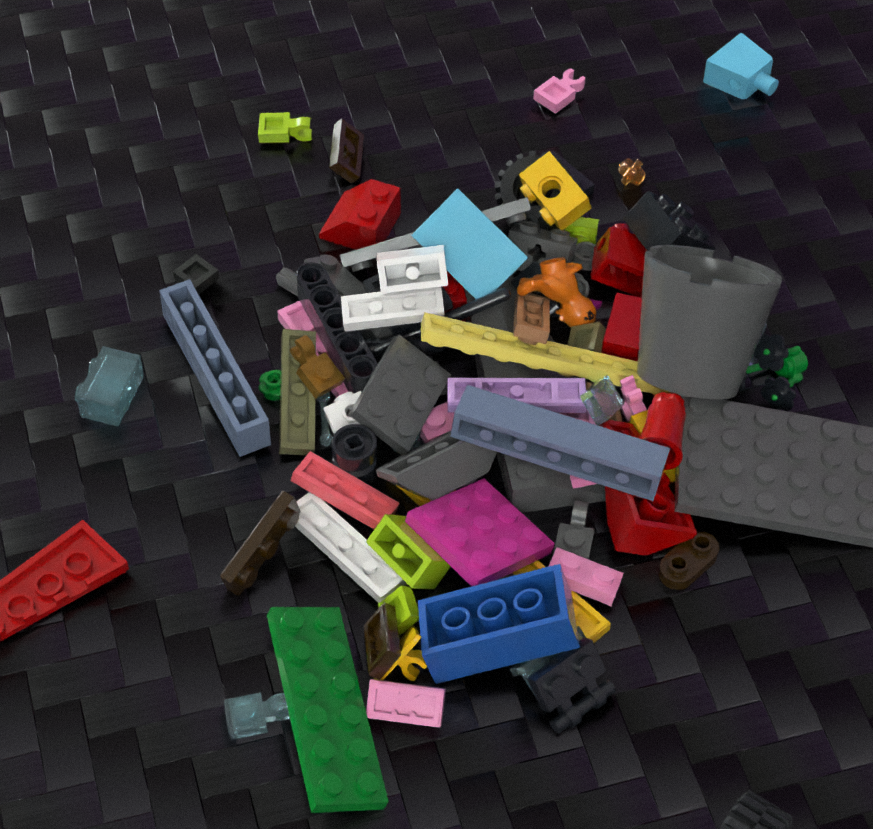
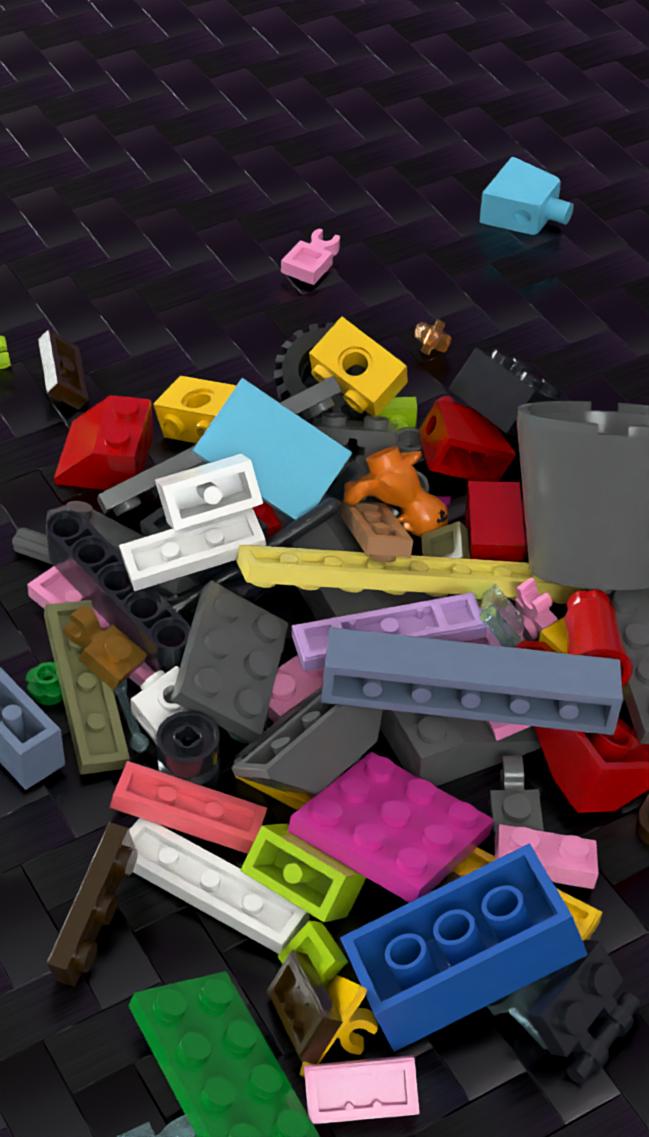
camera: 15 degrees left, 5 degrees down
none -> yellow brick [153,376,237,444]

